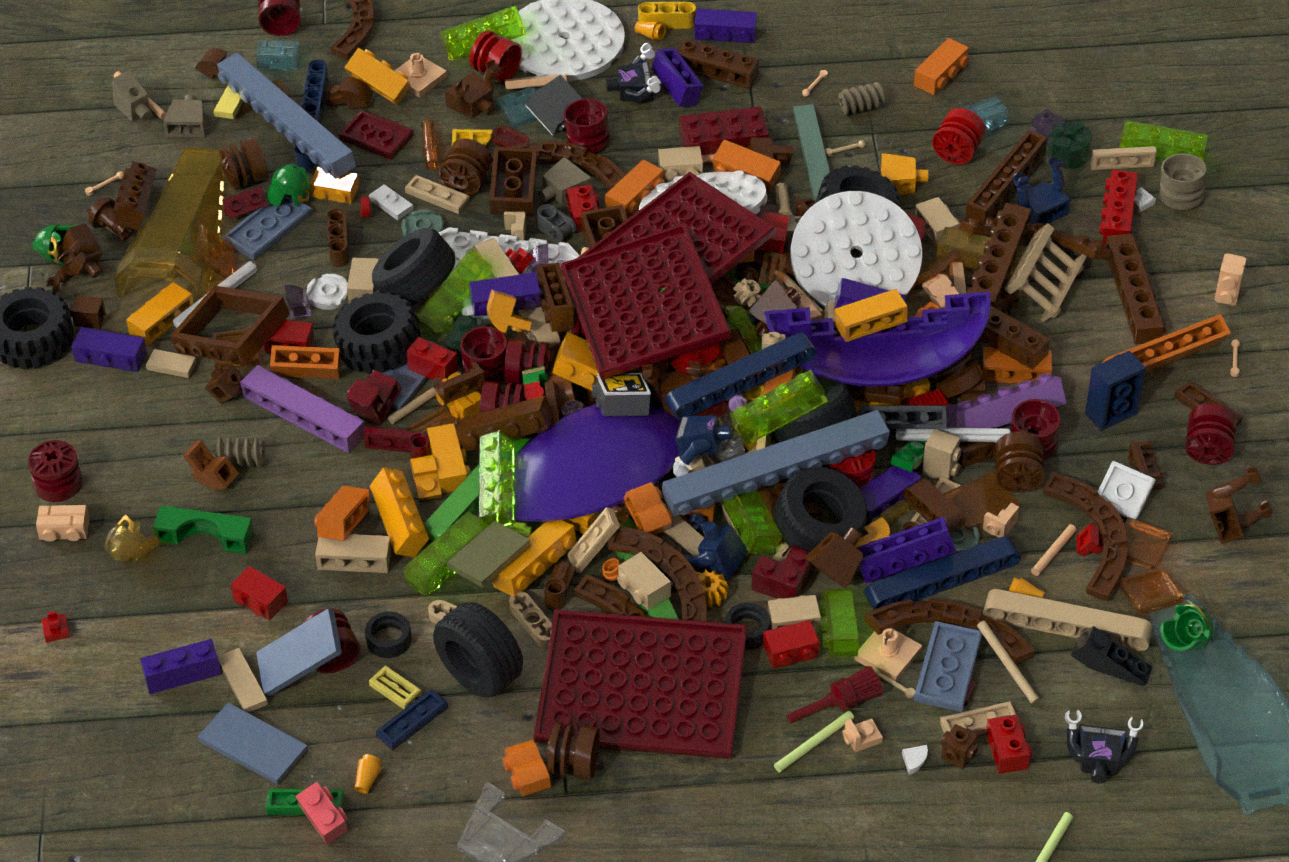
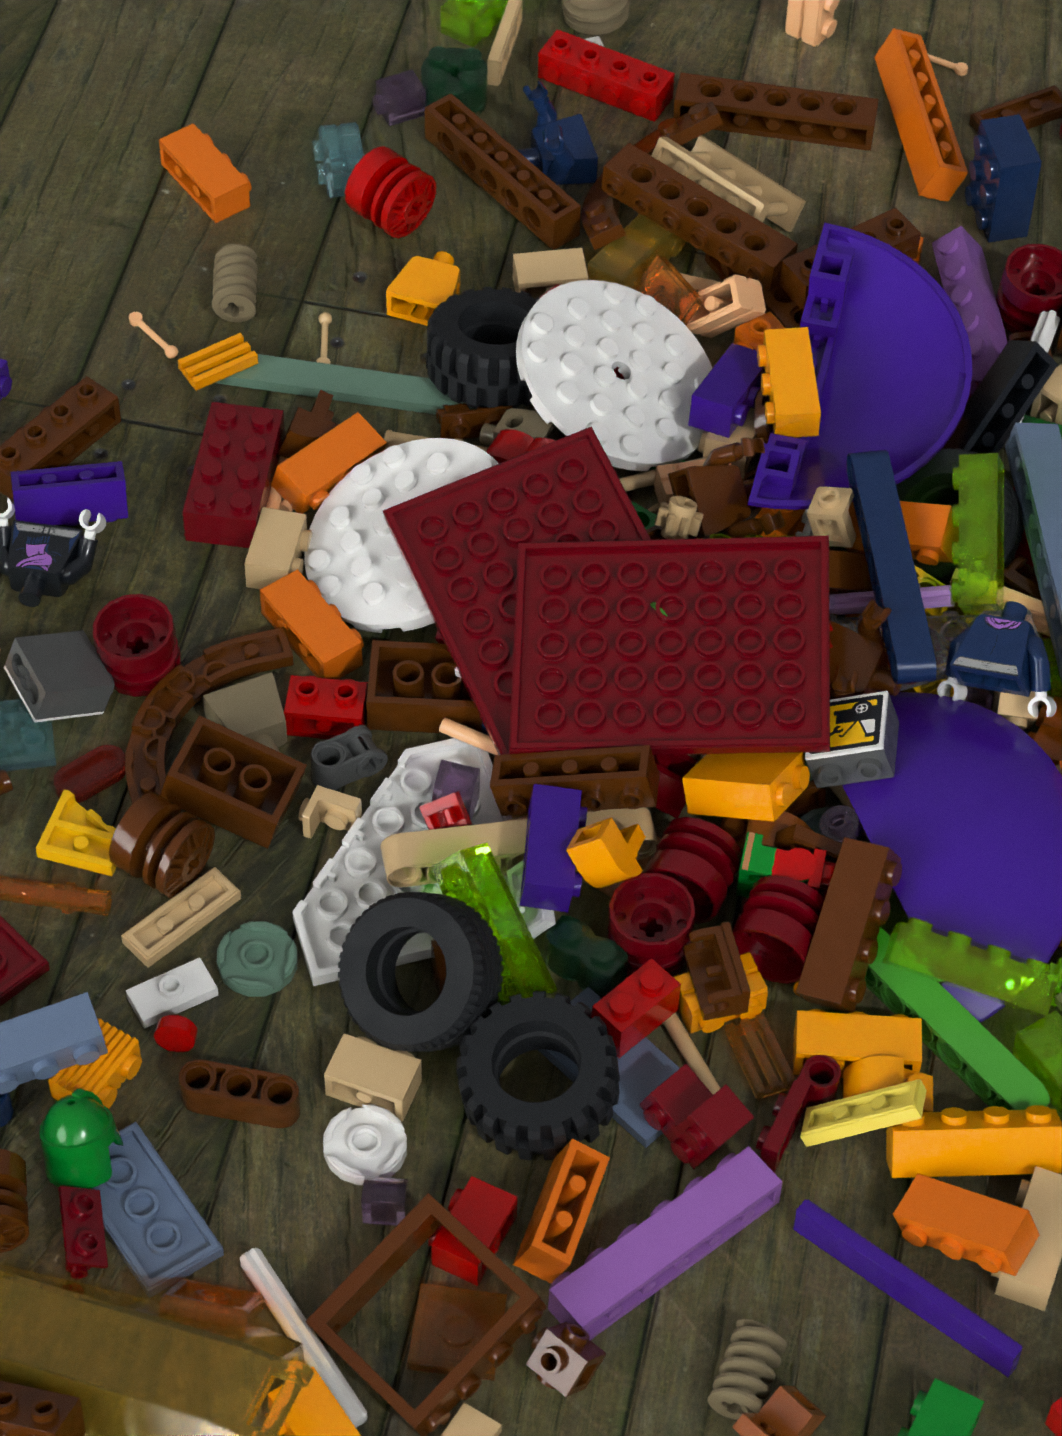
camera: 75 degrees left, 5 degrees up
none -> light orange tile [178,333,258,391]
none -> dark purple tile [793,1199,1023,1378]
none -> light yellow tile [800,1079,927,1147]

